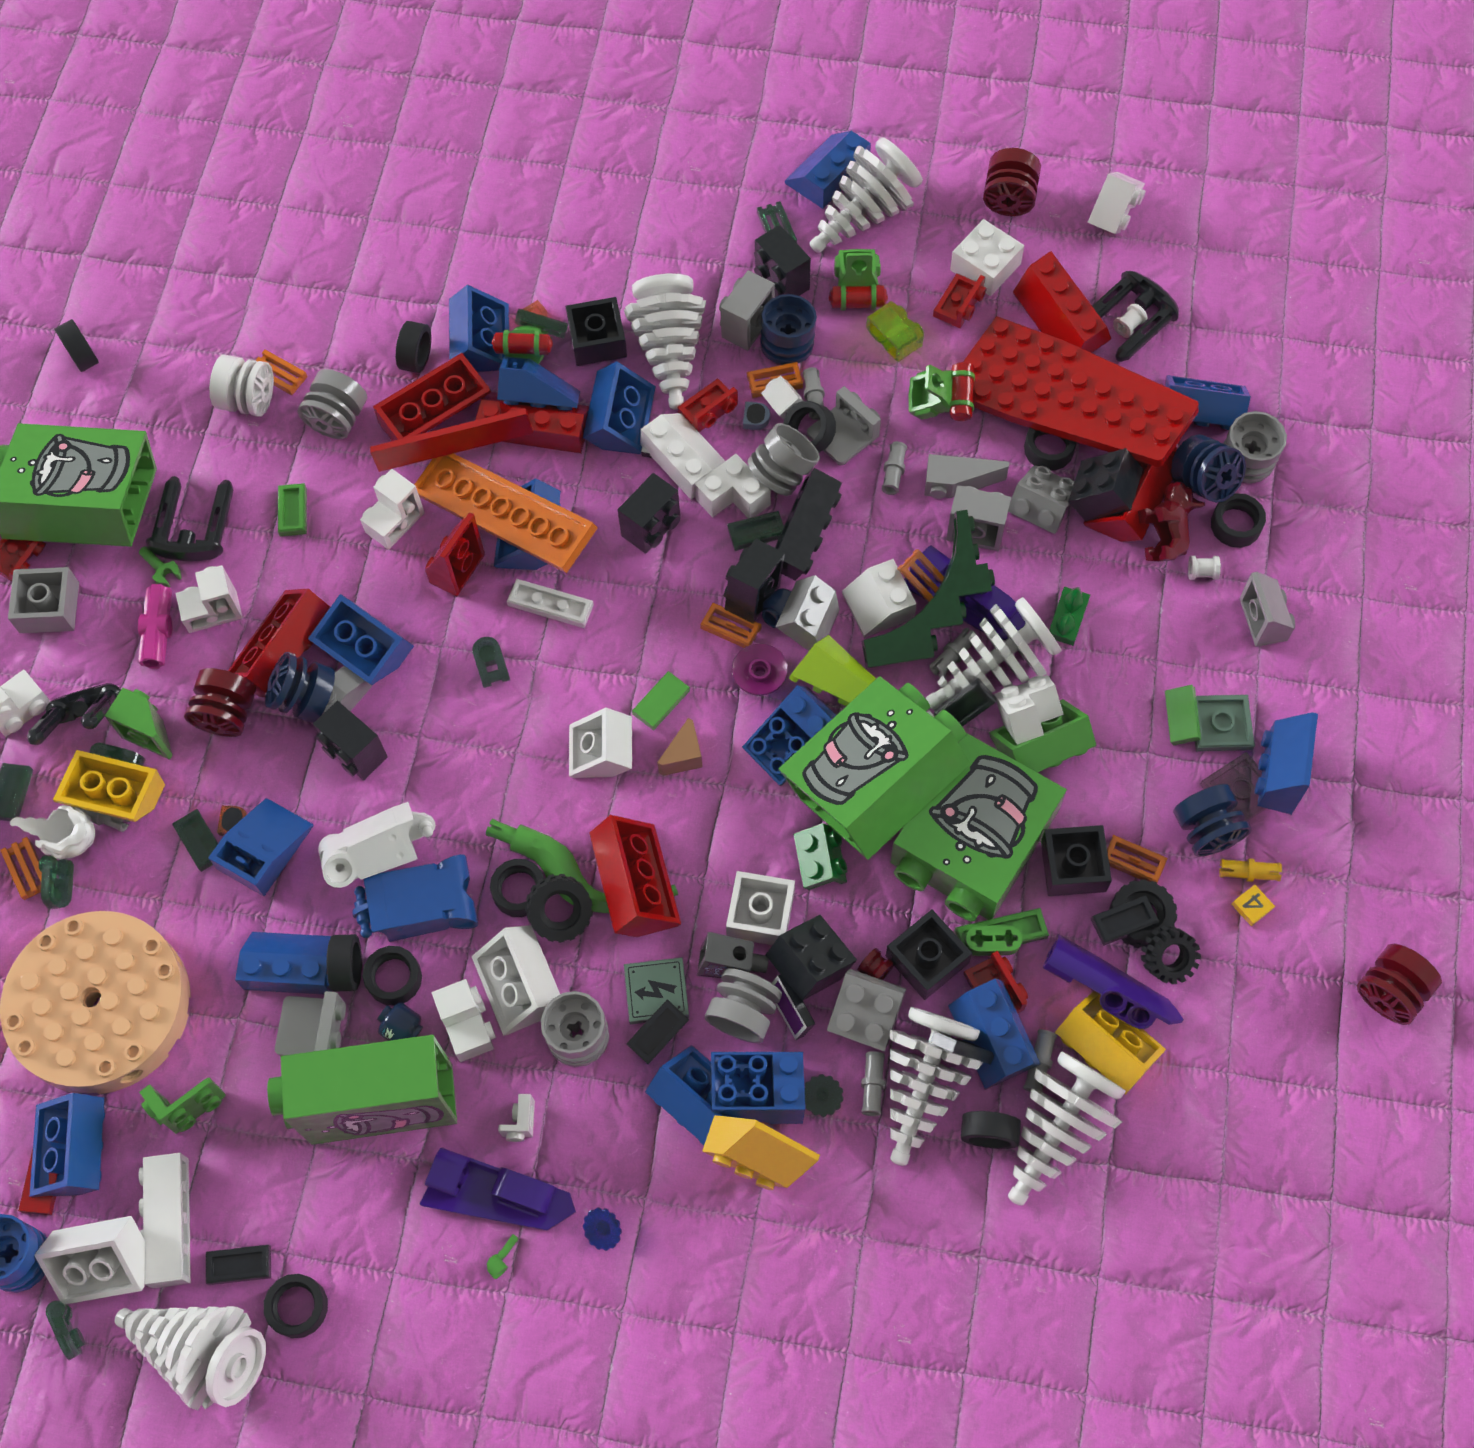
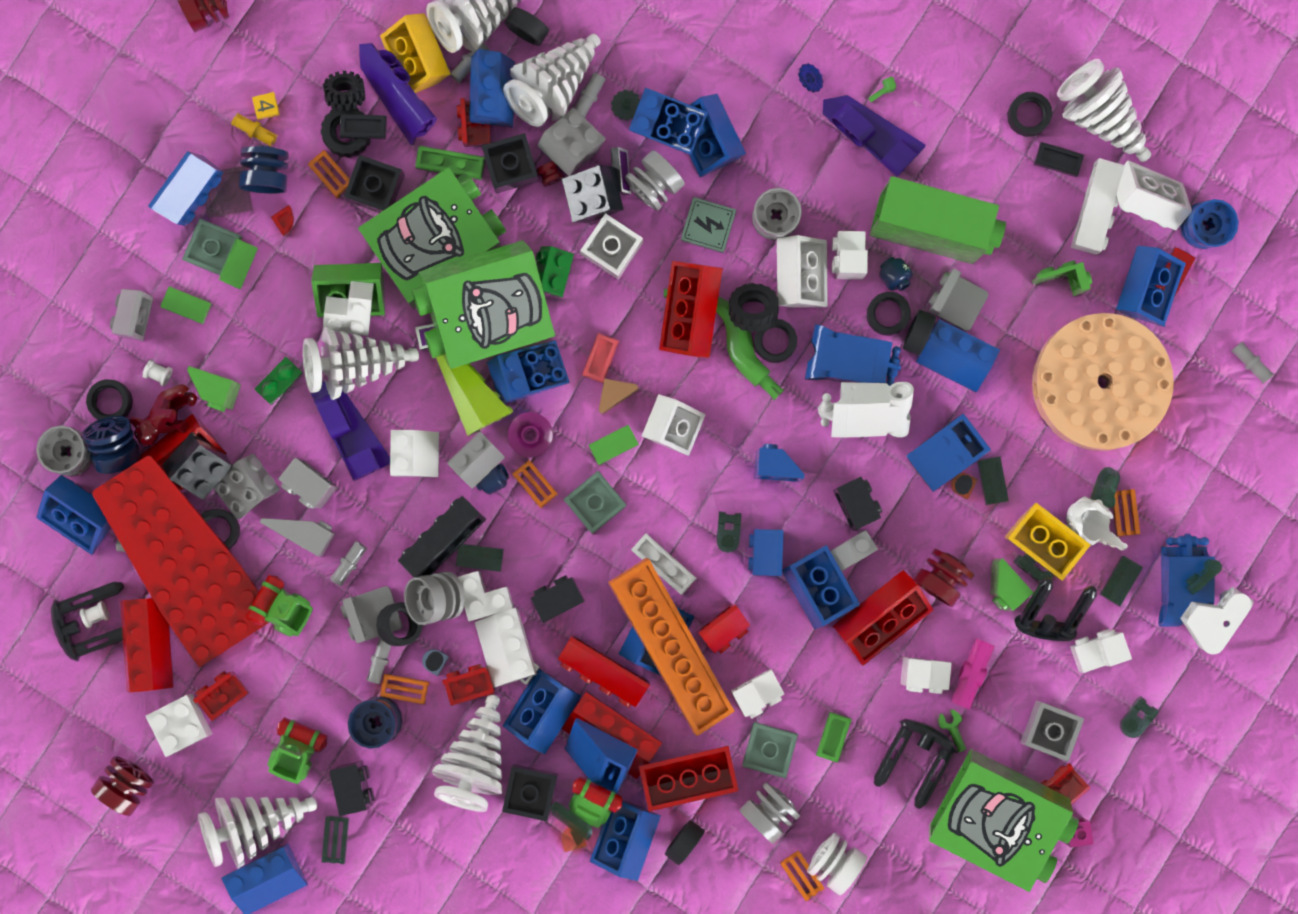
camera: 160 degrees left, 20 degrees up
plate [45,1301,85,1360] -> none
dark blue wheel [265,652,335,723] -> none
red tile [370,408,533,472] -> none
white bracket [498,1094,535,1142] -> none
black tile [626,999,689,1064] -> none
dark grey torso [697,932,769,978] -> none
yellow slope [702,1115,820,1190] -> none
light grey brick [719,270,775,351] -> none
black brick [723,539,785,623] -> none
white brick [761,375,804,419] -> none
dark green arch [861,510,995,669] -> none
clear neon green brick [866,301,924,362] -> none
orange tile [897,549,944,602] -> none
light grey pin [929,628,976,678] -> none
black tile [930,1032,994,1065] -> none
black tile [934,678,997,727] -> none
bright green beam [965,925,1022,956] -> none
white brick [1088,172,1146,234] -> none
none -> bright green tile [160,286,212,324]
none -> bright green slope [187,366,241,412]
none -> red tile [271,205,294,237]
none -> red slope [558,635,650,708]
none -> sand green tile [563,471,627,534]
none -> coral tile [582,333,619,383]
none -> sand green tile [742,722,798,778]
none -> blue slope [748,529,784,576]
none -> blue slope [754,444,805,482]

